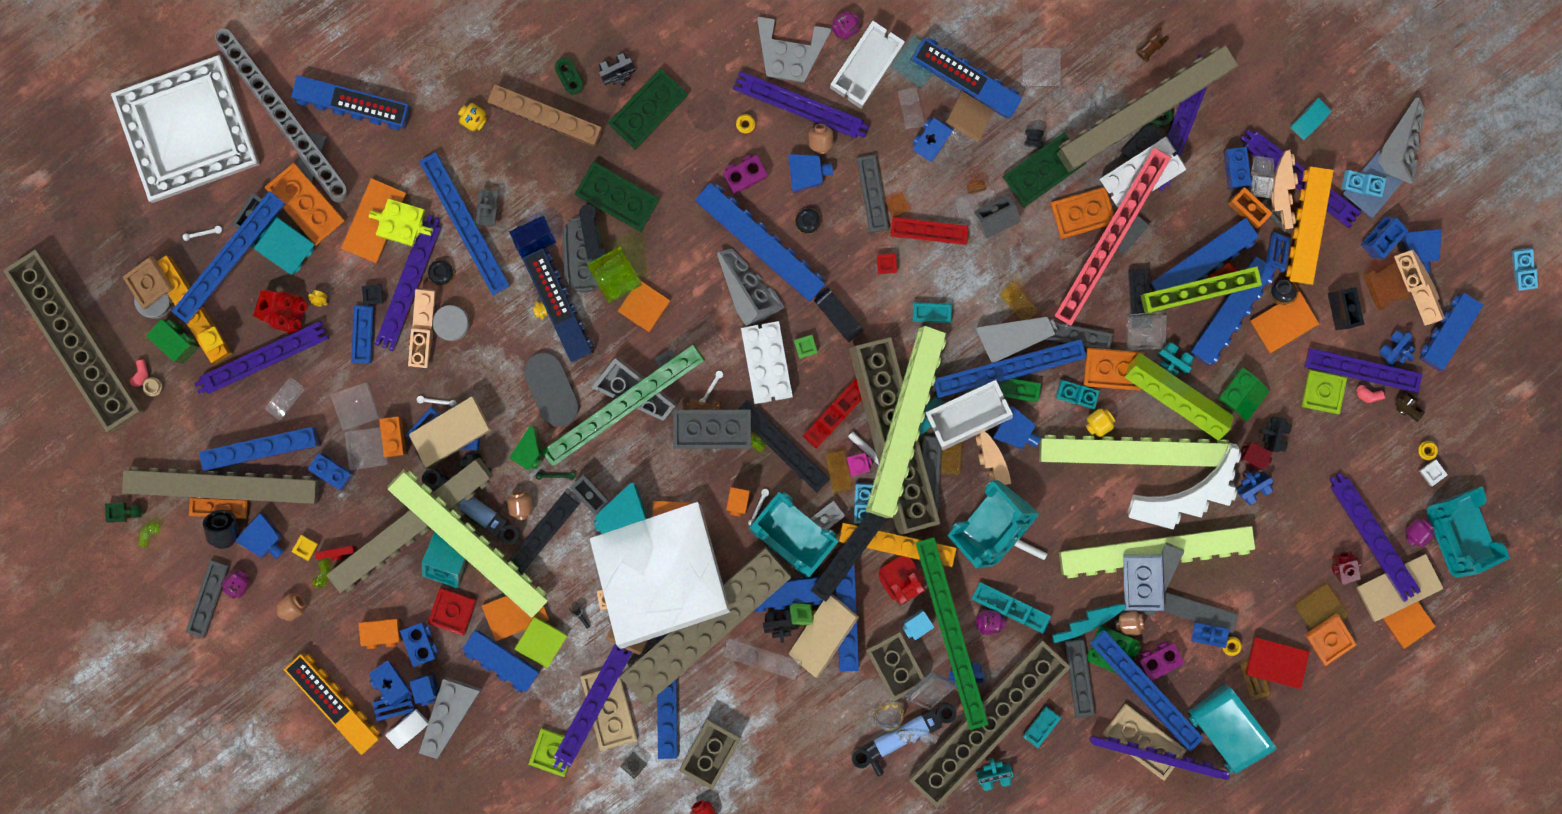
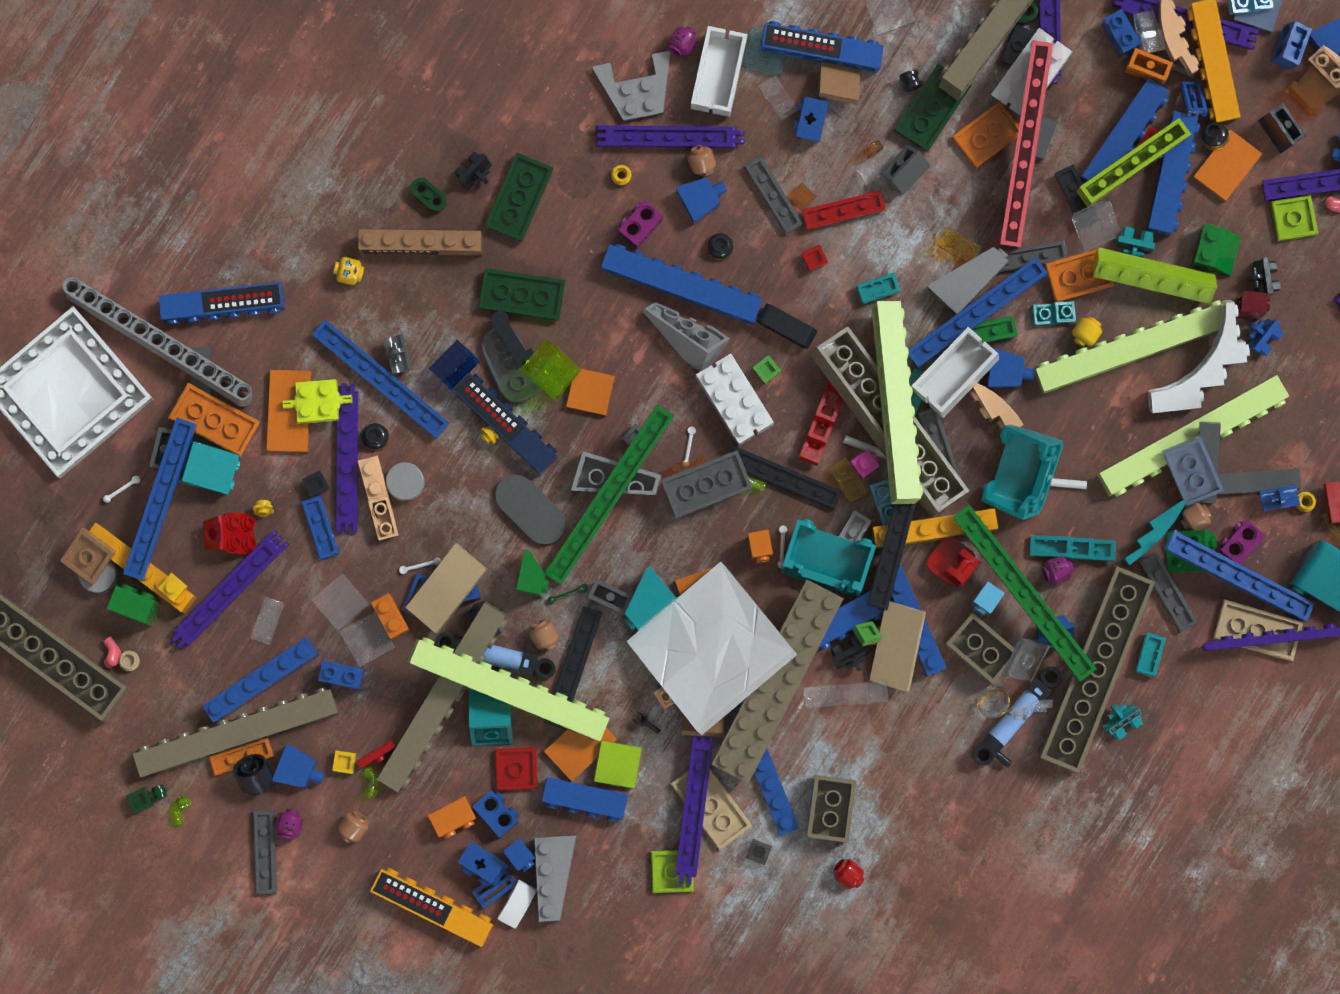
camera: 25 degrees left, 5 degrees down
clear yellow slope [940,442,962,475] -> none

